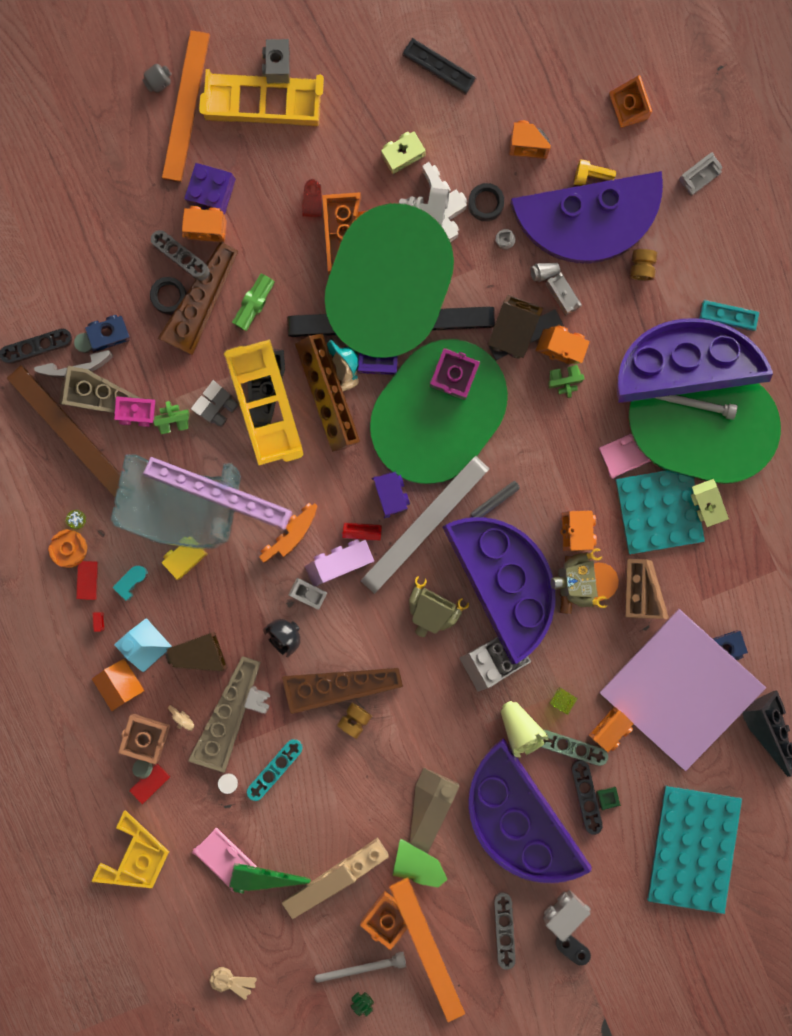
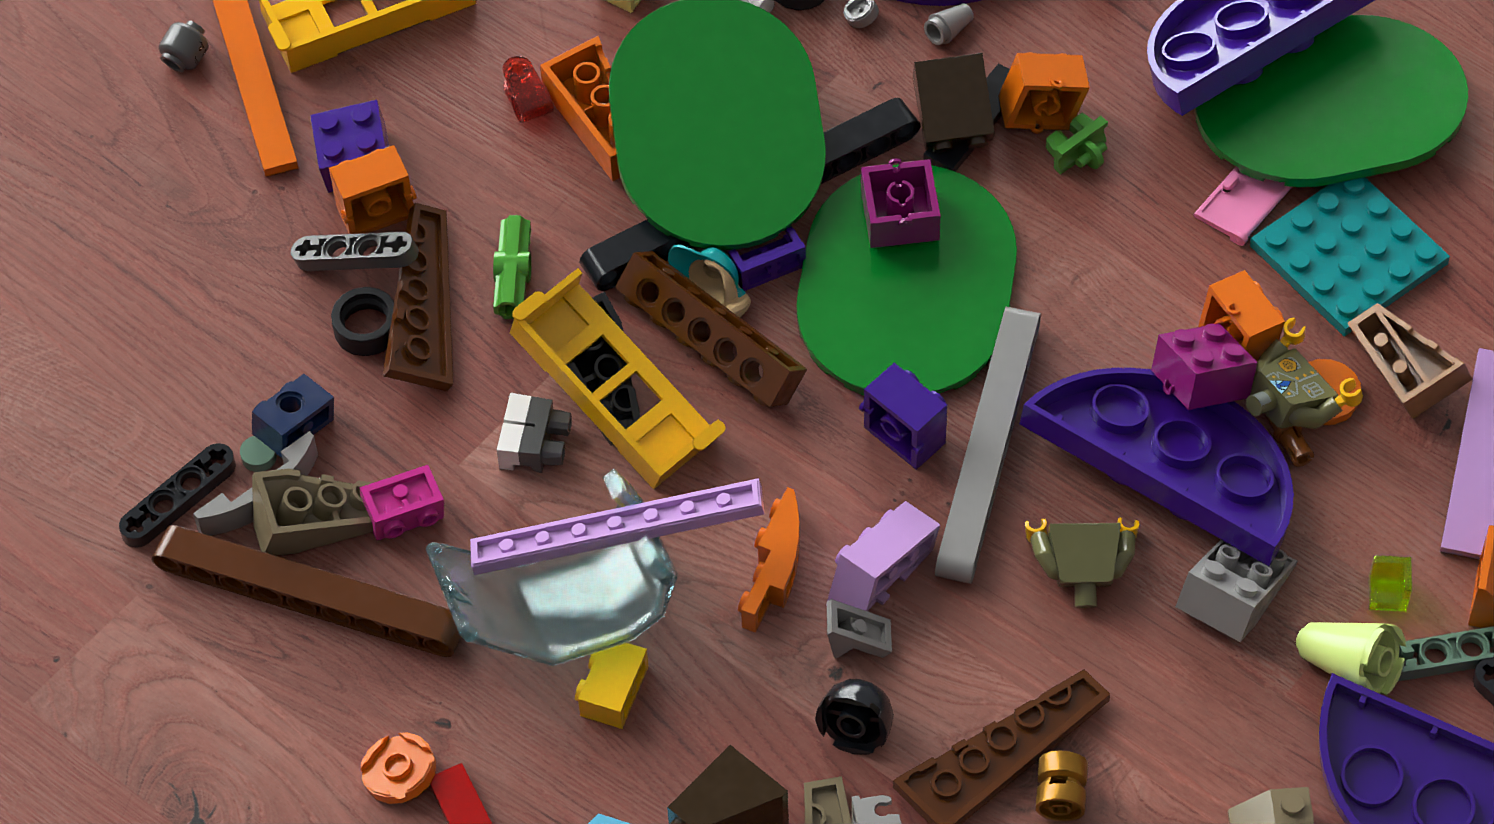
camera: 25 degrees left, 30 degrees down
clear neon green tile [66,510,86,529] -> none
teal leg [112,565,148,601] -> none
bright green hips [153,401,190,434] -> none
red tile [342,523,382,541] -> none
dark grey axle [470,481,520,517] -> none
light grey hinge [546,273,582,316] -> none
light grey piece [655,395,737,420] -> none
yellowish green brick [691,479,729,527] -> none
none -> magenta brick [1151,323,1258,410]

